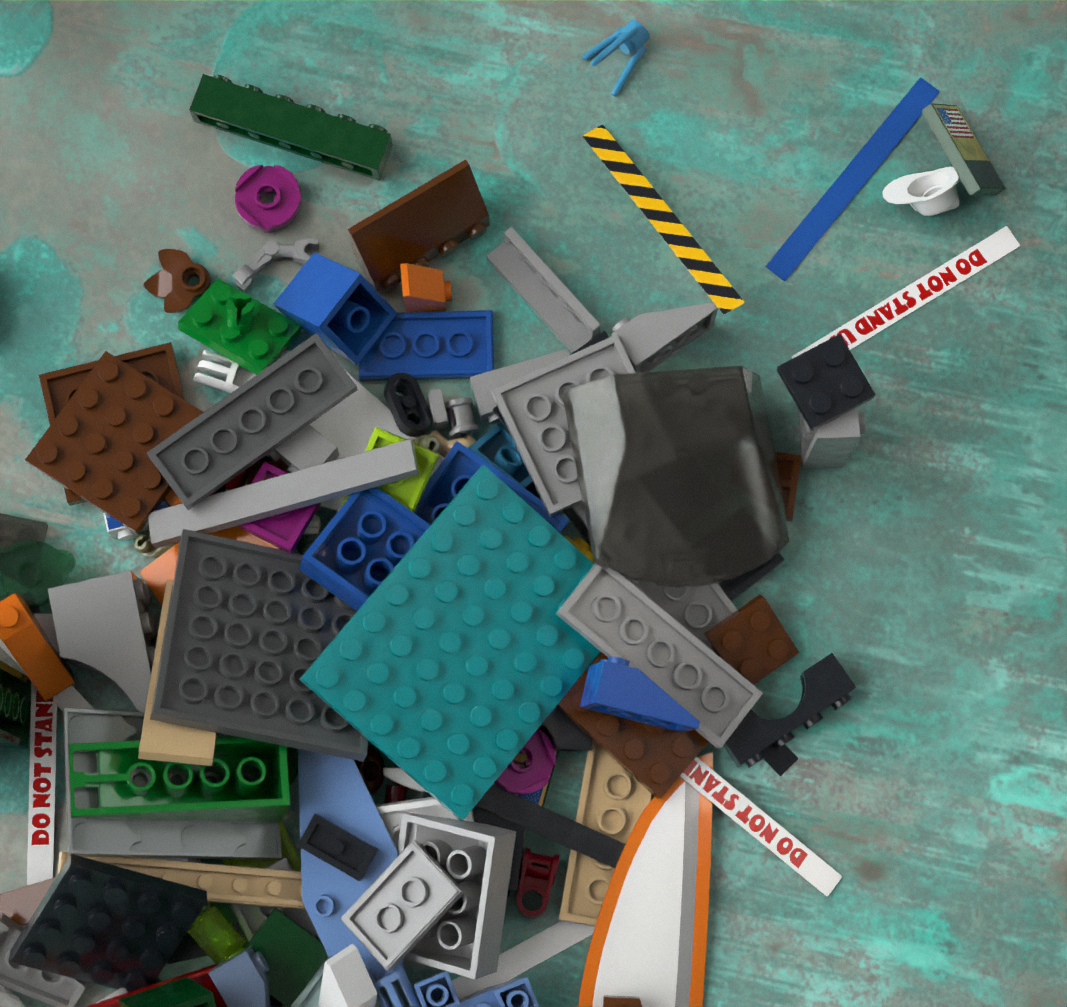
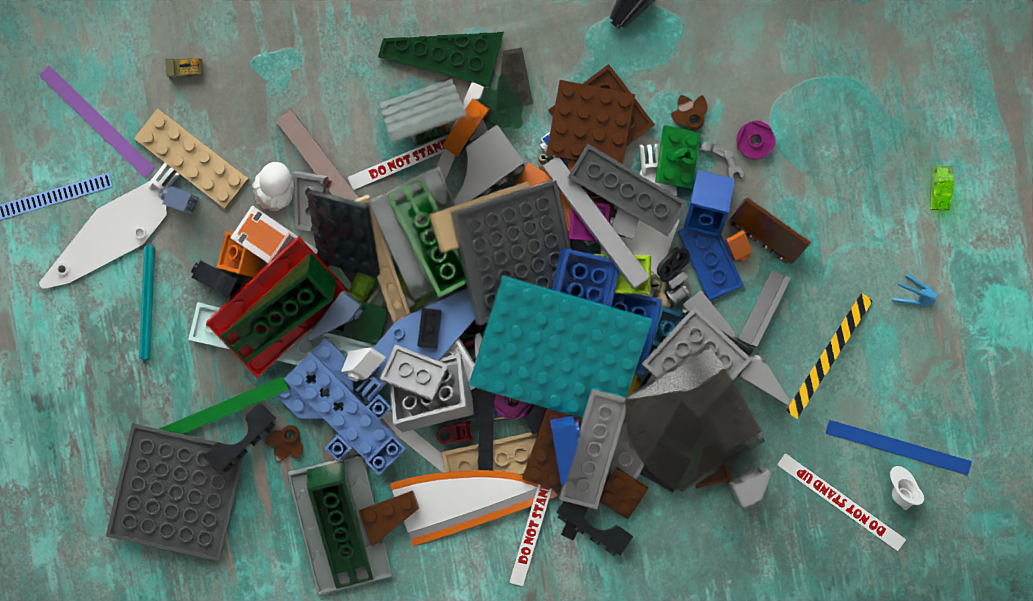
camera: 65 degrees right, 10 degrees up
dark green brick [189,74,393,181] -> none
black plate [777,334,876,431] -> none
tile [922,103,1006,195] -> none

